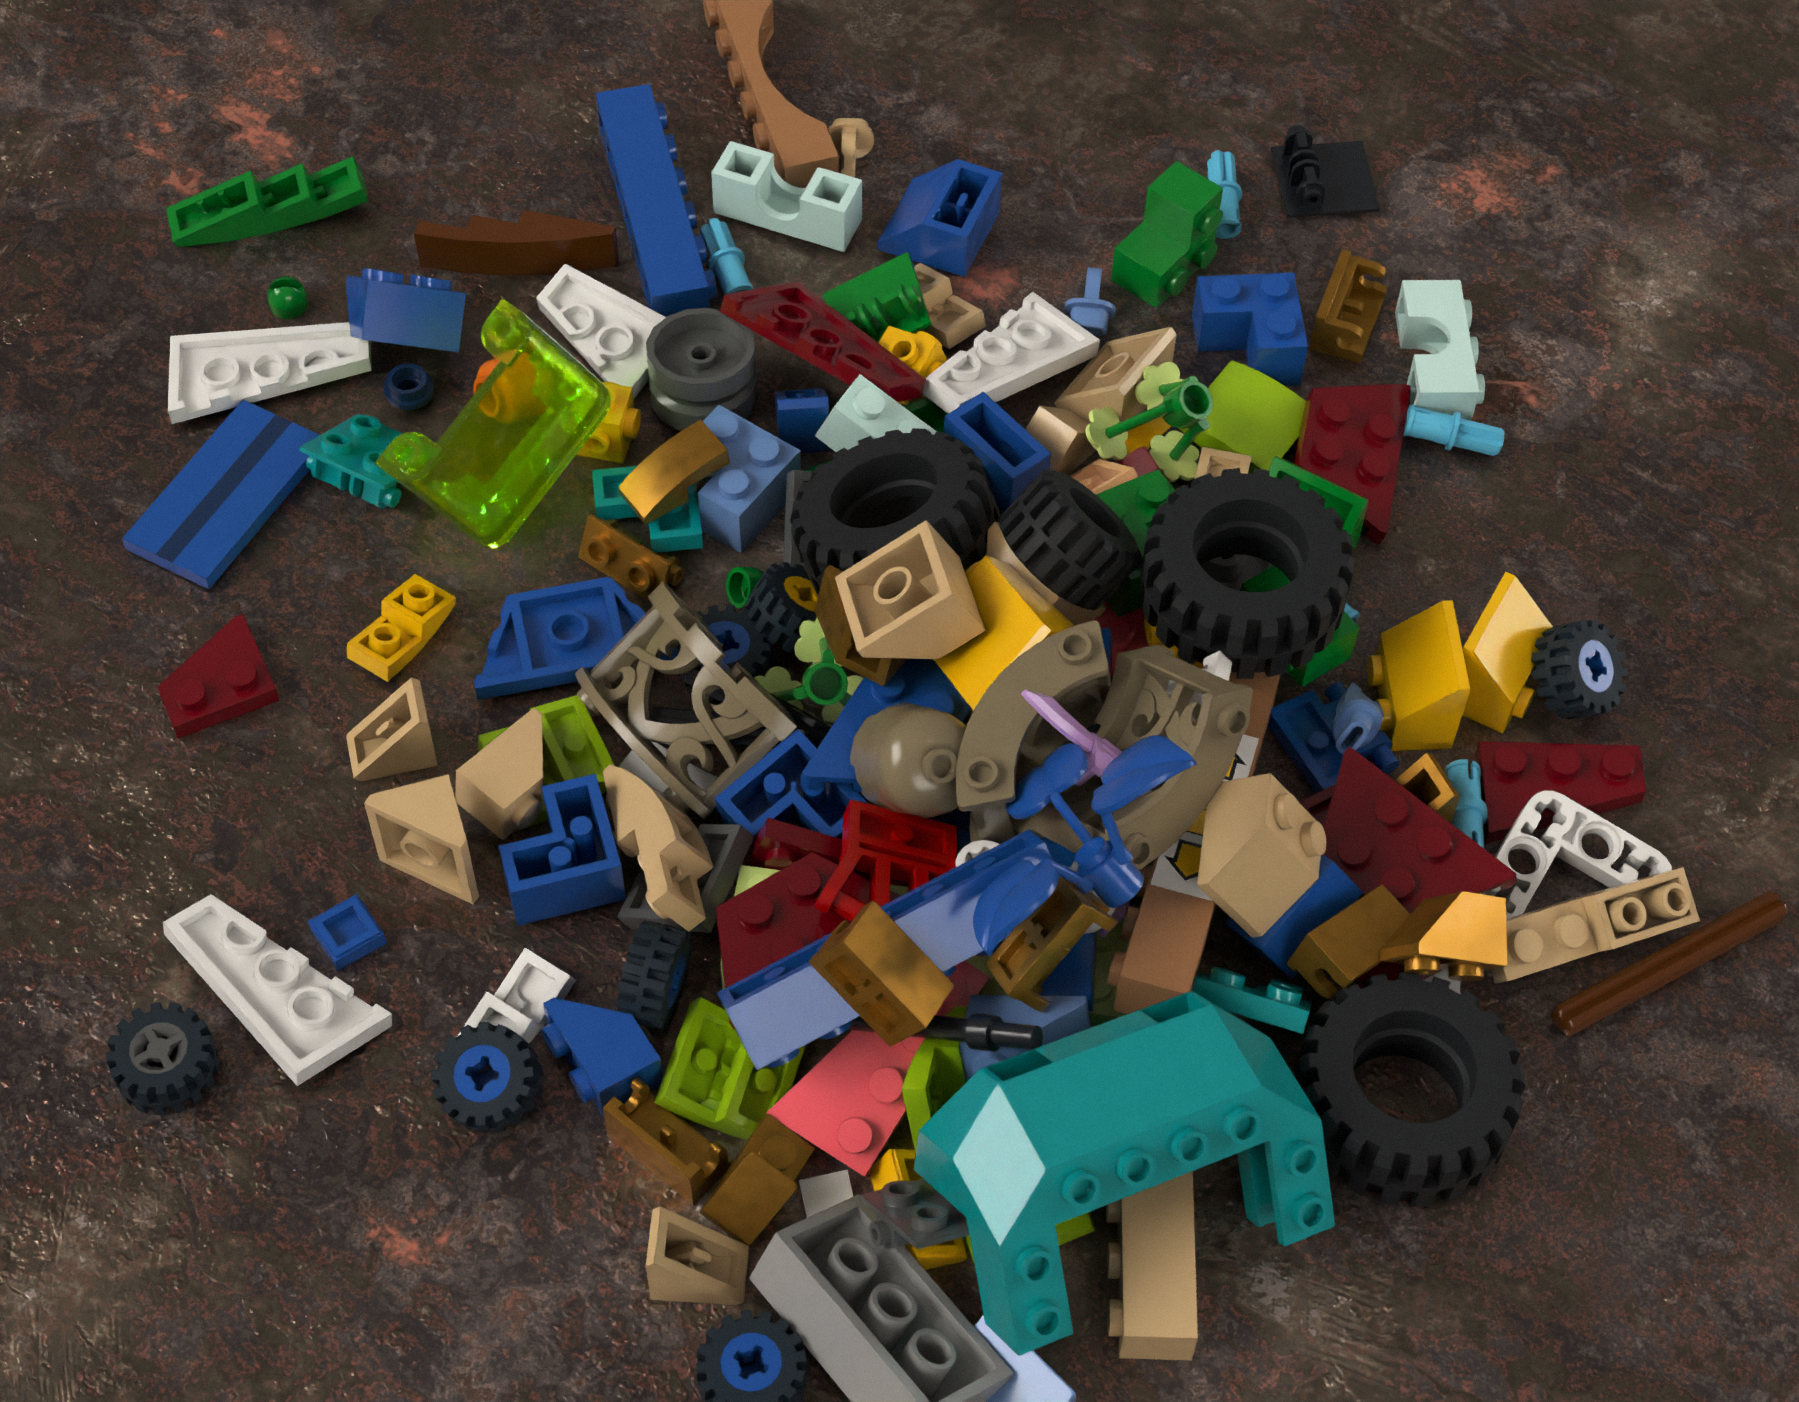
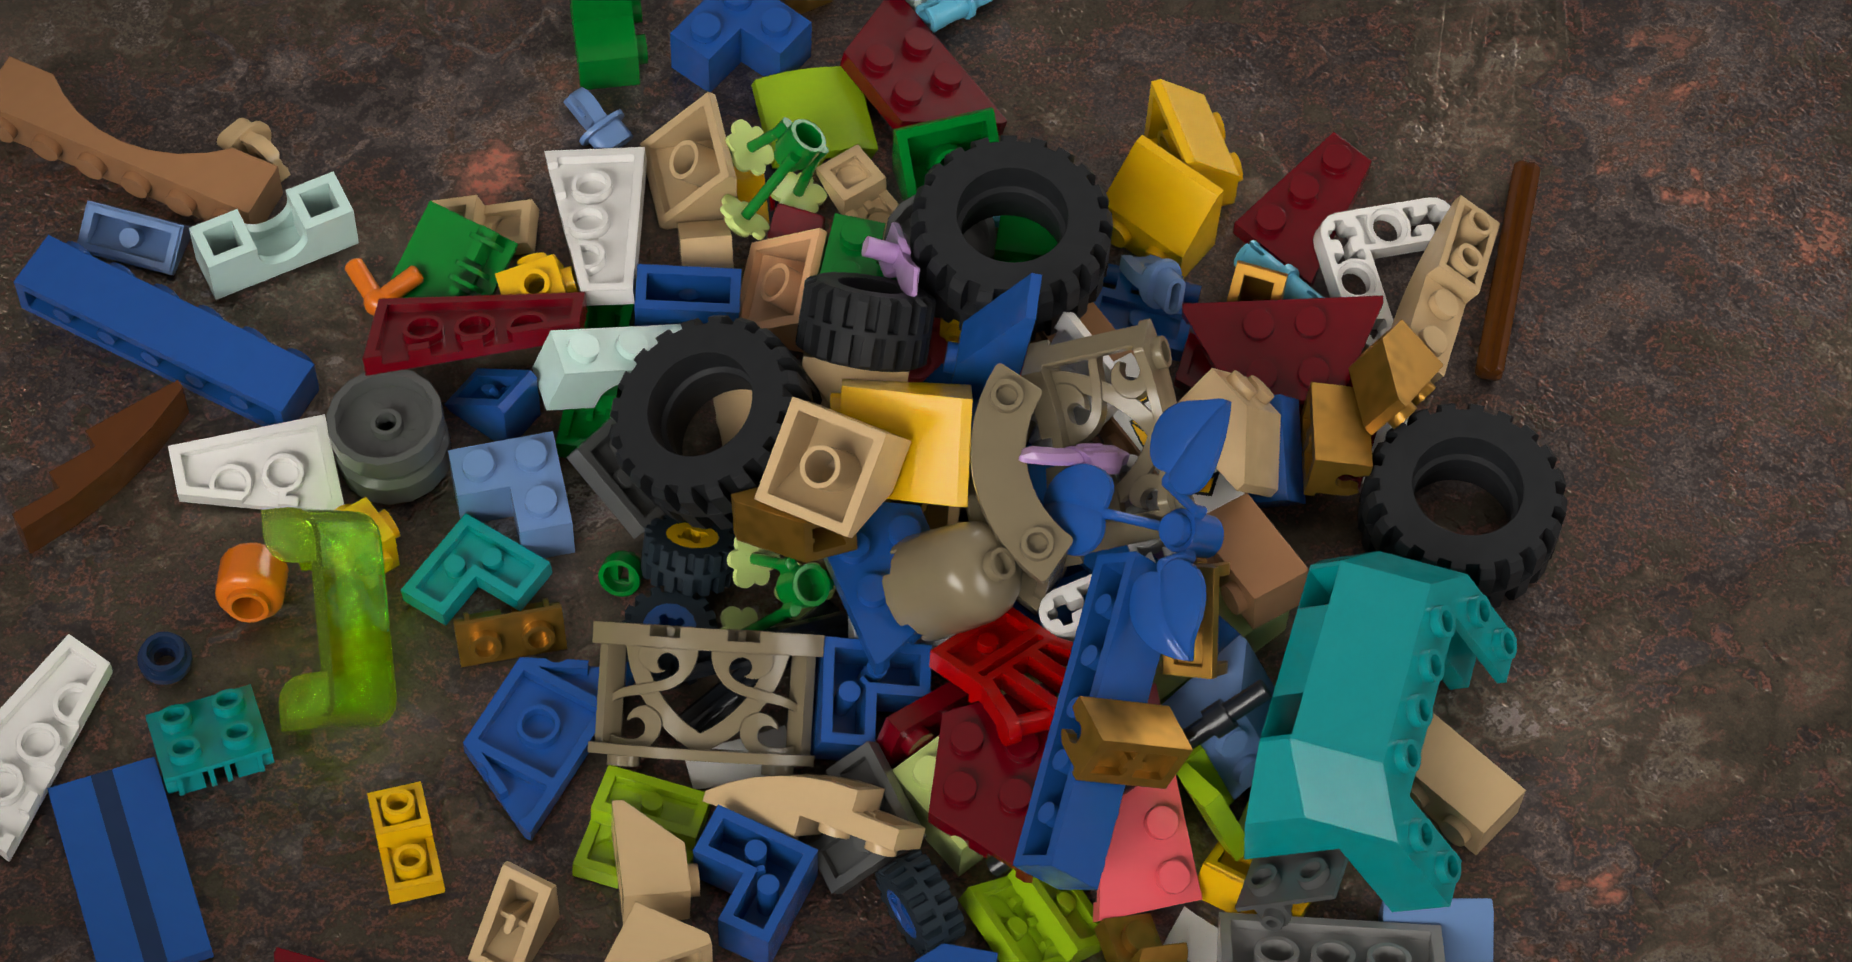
camera: 50 degrees left, 5 degrees up
blue slope [346,268,466,352] -> none
pearl gold slope [618,419,730,525] -> none
medium azure axle [700,218,754,295] -> none
blue slope [877,159,1002,277] -> none
teal plate [1192,967,1313,1034] -> none
black wheel [1531,619,1627,719] -> none
none -> medium blue slope [77,200,192,275]
none -> orange piece [344,258,424,316]
none -> lavender piece [862,222,920,297]
none -> blue slope [942,273,1042,400]

